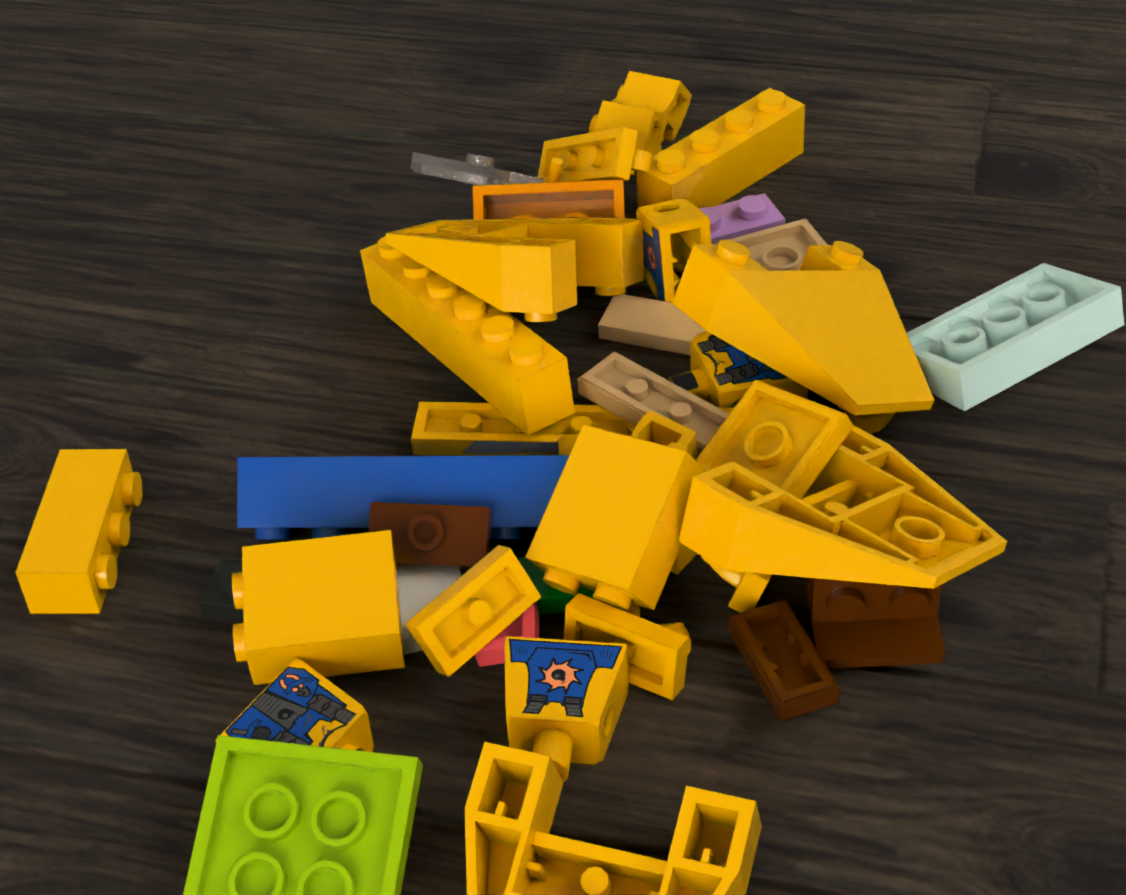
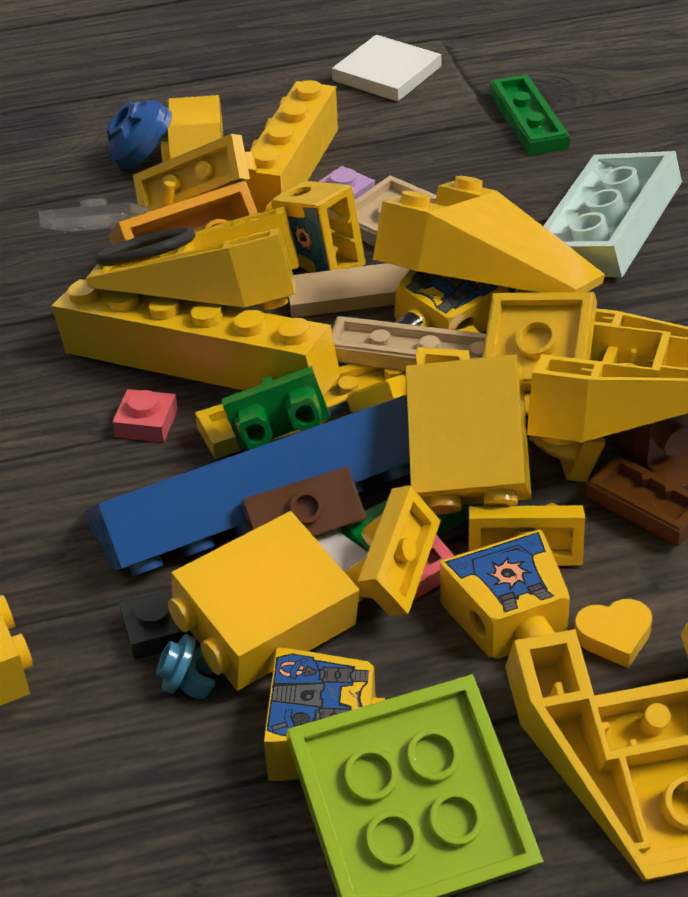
camera: 30 degrees left, 0 degrees up
none -> black tyre [96,227,195,266]
none -> blue piece [106,100,172,170]
none -> coral plate [112,389,178,443]
none -> dark azure plate [156,634,215,699]
none -> green hips [222,366,331,450]
none -> white tile [332,35,441,102]
none -> green tile [489,74,570,156]
none -> yellow tile [575,599,652,668]

